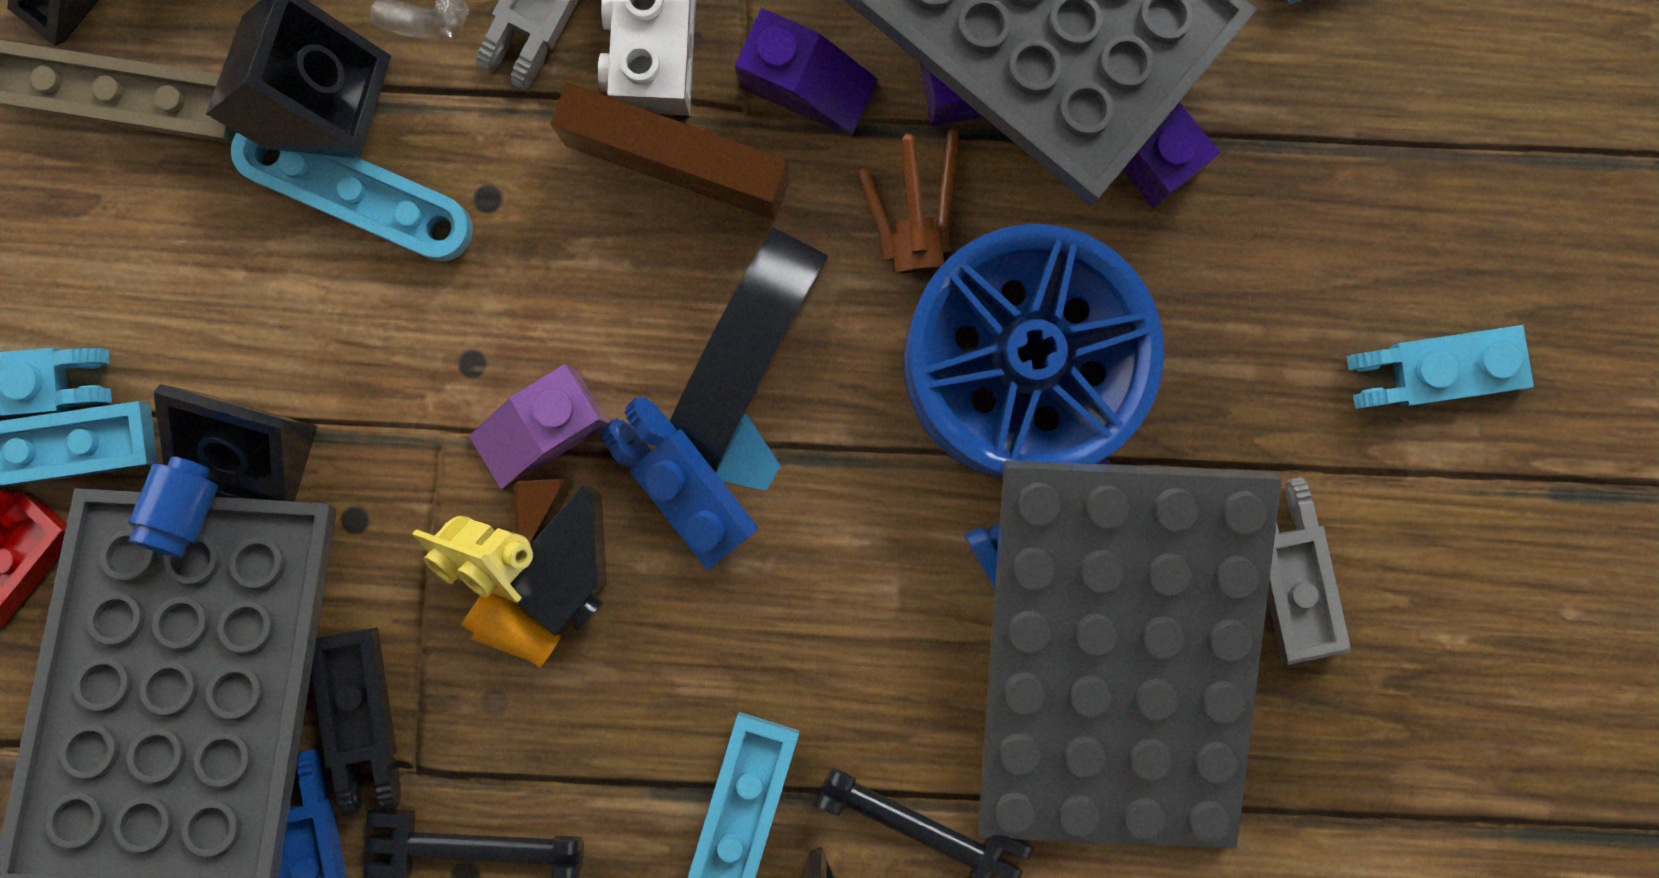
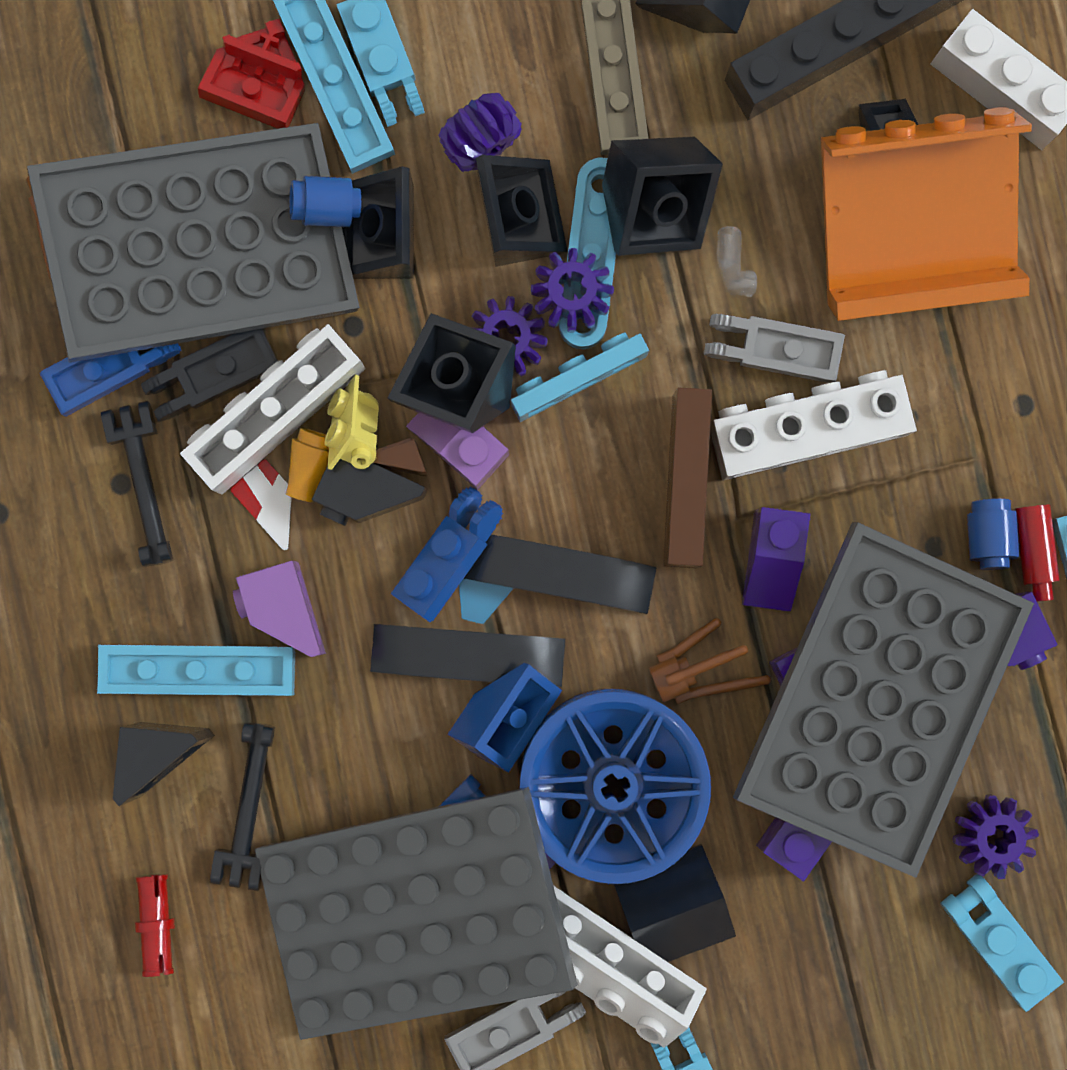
camera: 70 degrees right, 0 degrees up
none -> white brick [180,324,366,495]
none -> white sticker [231,460,291,550]
none -> medium lavender slope [233,561,326,657]
none -> black slope [370,624,565,687]
none -> black slope [388,313,516,433]
none -> dark purple gear [438,93,522,172]
none -> blue slope [448,663,562,773]
none -> dark purple gear [472,296,547,377]
none -> black slope [476,155,568,267]
none -> medium azure plate [511,333,649,422]
none -> dark purple gear [531,248,614,333]
none -> white brick [554,886,707,1048]
none -> black slope [614,844,736,962]

